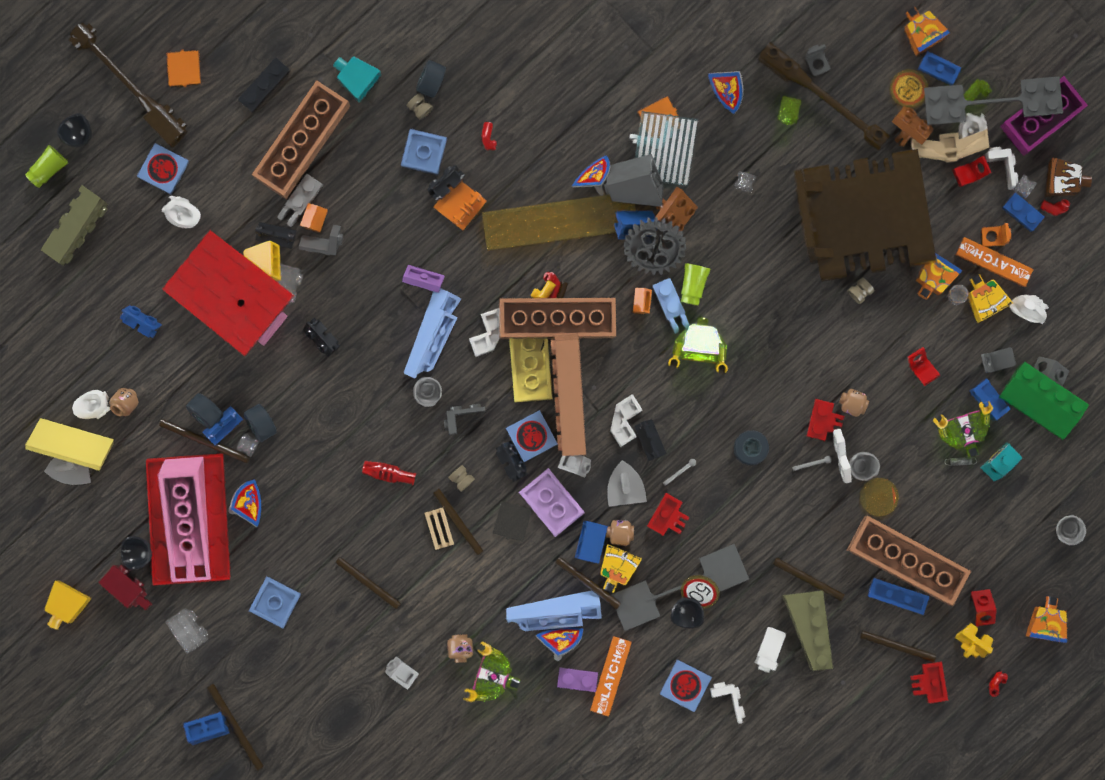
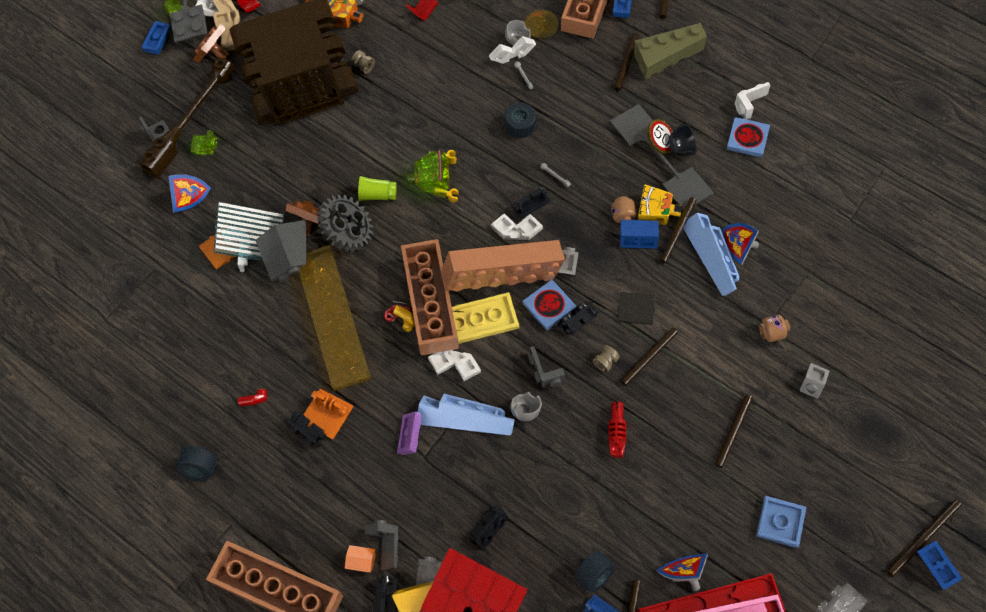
camera: 95 degrees left, 20 degrees down
clear wheel [237,433,259,457] -> none
light grey hinge [278,174,323,227] -> none
teal torso [333,57,381,103] -> none
medium blue tile [401,129,447,175] -> none
dark tan wheel [407,93,433,120] -> none
tan tile [425,508,454,550] -> none
torso [464,642,520,702] -> none
lavender tile [519,468,585,537] -> none
medium lavender plate [557,667,598,692] -> none
shield [572,156,611,196] -> none
orange tile [590,636,632,716] -> none
light grey shield [607,460,647,506] -> none
blue hinge [614,211,657,239] -> none
orange piece [633,288,652,314] -> none
red hinge [647,493,690,536] -> none
light blue hinge [652,278,690,334] -> none
clear wheel [734,171,756,192] -> none
white bracket [755,627,786,672] -> none
red hinge [806,399,845,441] -> none
medium nougat head [839,389,869,417] -> none
clear yellow piece [890,70,928,107] -> none
torso [904,7,950,56] -> none

